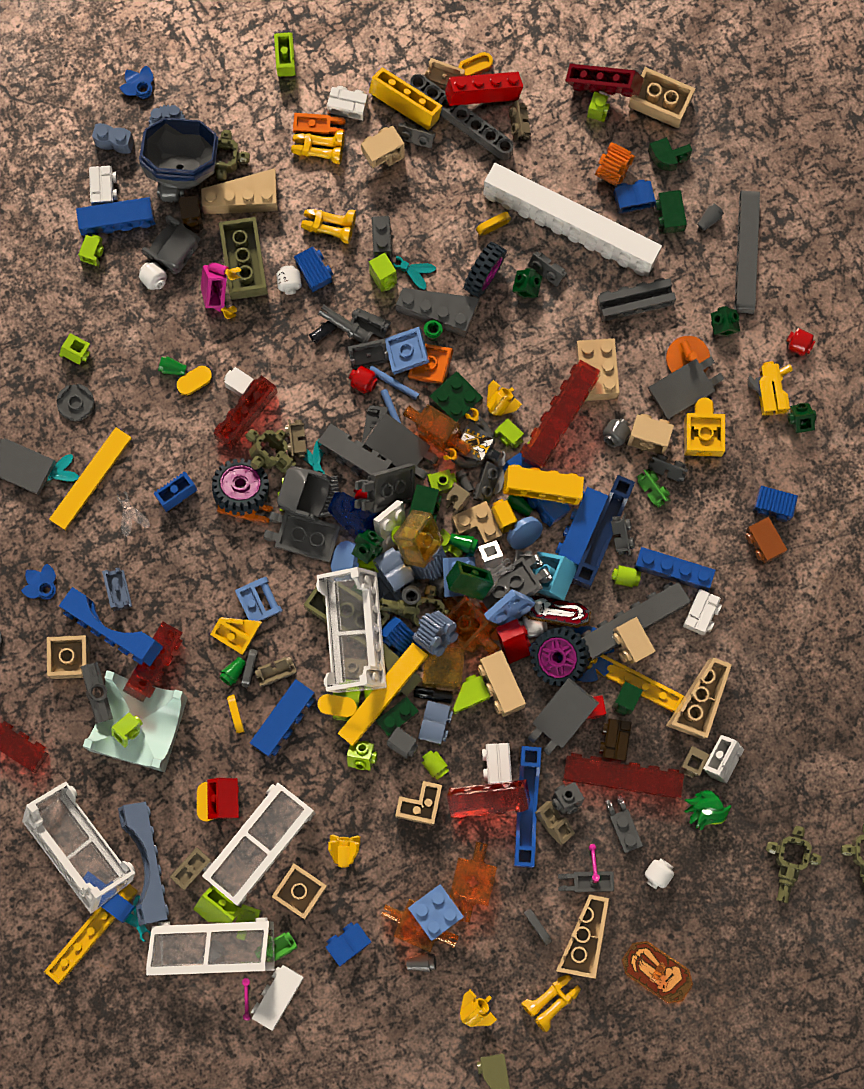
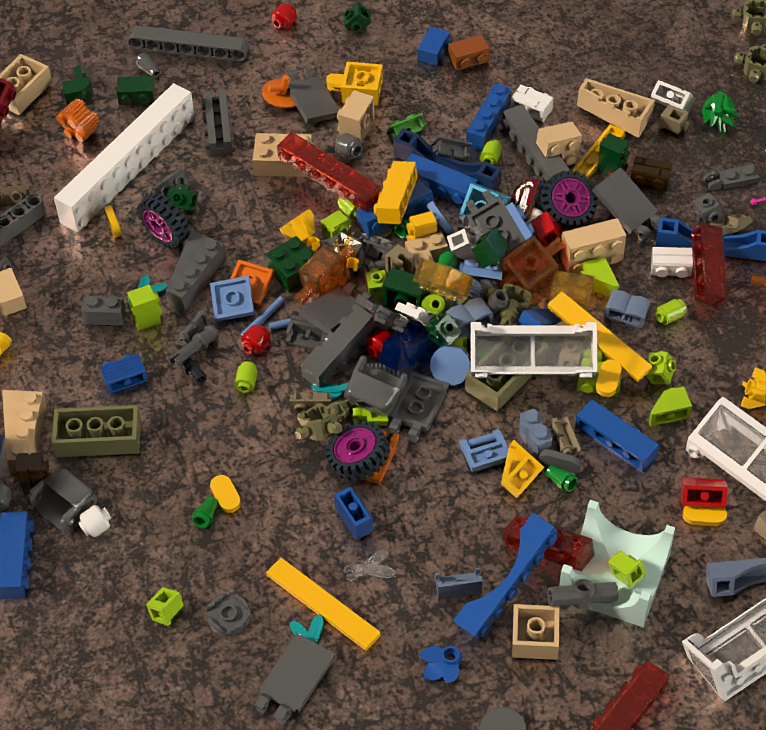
camera: 80 degrees left, 25 degrees down
lime brick [78,235,104,267] -> none
dark pink torso [201,263,241,319] -> none
clear red brick [214,375,278,450] -> none
white brick [224,367,255,399] -> none
yellow tile [227,694,245,734] -> none
white head [276,266,302,295] -> none
yellow piece [301,209,356,244] -> none
dark grey hinge [348,339,389,370] -> none
dark green brick [376,696,419,738] -> none
dark grey brick [387,727,418,759] -> none
tan brick [395,781,442,826] -> none
sand blue brick [412,610,458,656] -> none
black axle [413,686,453,703] -> none
green cone [424,320,443,341] -> none
clear red brick [562,753,684,799] -> none
lime brick [587,92,610,122] -> none
blue brick [613,180,656,213] -> none
dark grey hinge [648,453,688,482] -> none
dark green brick [711,306,740,337] -> none
yellow piece [747,361,793,416] -> none
none -> lime brick [234,361,258,393]
none -> sand blue brick [519,409,552,460]
none -> lime slope [649,386,692,427]

